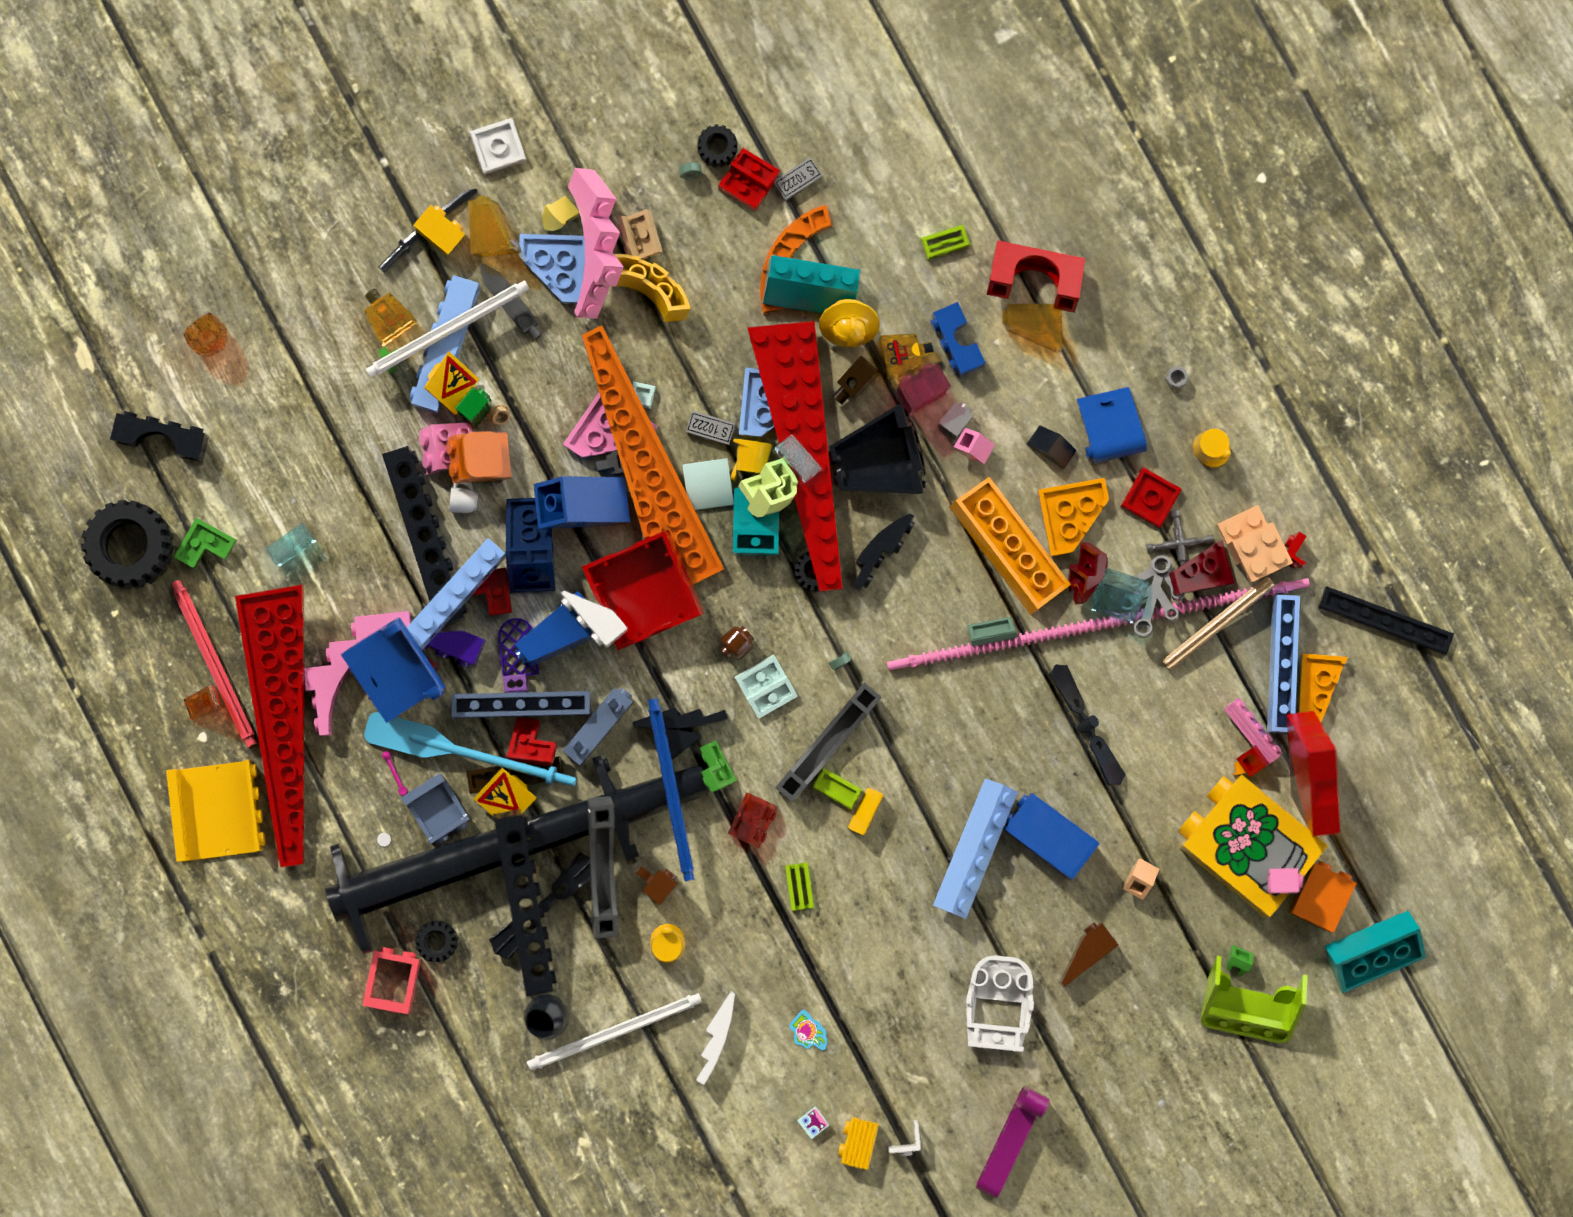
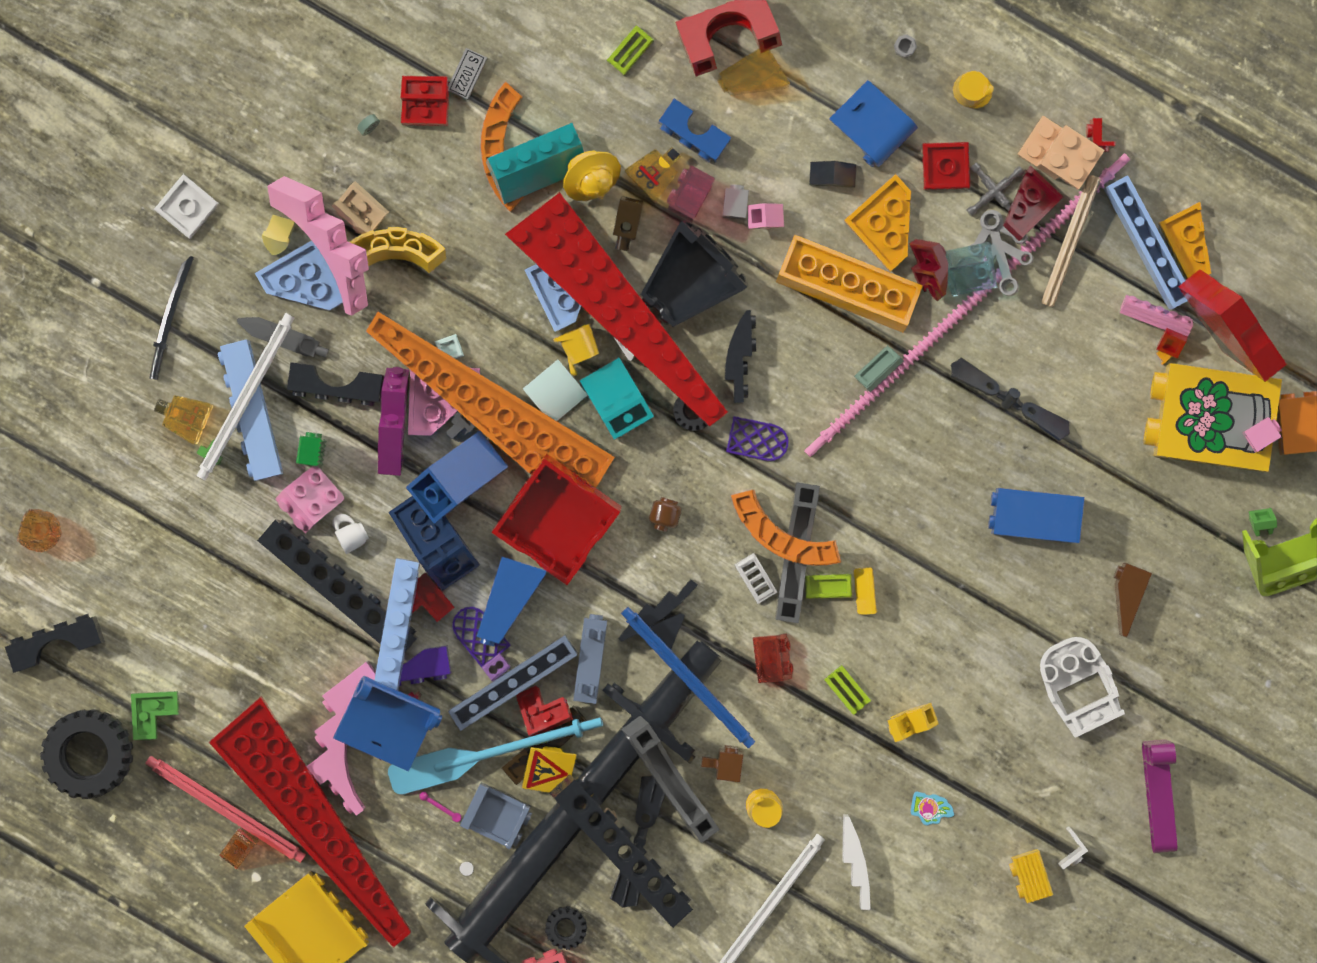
camera: 20 degrees left, 5 degrees up
clear light blue slope [265,523,316,567] -> none
yellow brick [412,205,465,257] -> none
yellow piece [424,351,480,415] -> none
orange brick [446,431,512,483] -> none
clear yellow slope [468,196,521,258] -> none
tan plate [488,404,510,425] -> none
black helmet [523,994,569,1040] -> none
white slope [561,591,628,648] -> none
light grey tile [686,410,736,446] -> none
black tyre [697,124,738,168] -> none
bright green plate [700,741,737,792] -> none
light aqua slope [735,654,798,719] -> none
yellowish green brick [739,458,798,517] -> none
clear light blue slope [775,435,822,483] -> none
tile [797,1106,829,1139] -> none
sand green tile [828,651,852,670] -> none
light blue brick [933,778,1018,919] -> none
light nougat brick [1123,858,1159,900] -> none
black tile [1318,586,1454,655] -> none
none -> black arch [287,362,384,406]
none -> magenta arch [378,367,409,476]
none -> dark purple window [726,416,788,461]
none -> orange tile [731,490,841,566]
none -> white slope [734,553,777,604]
none -> yellow brick [887,703,939,742]

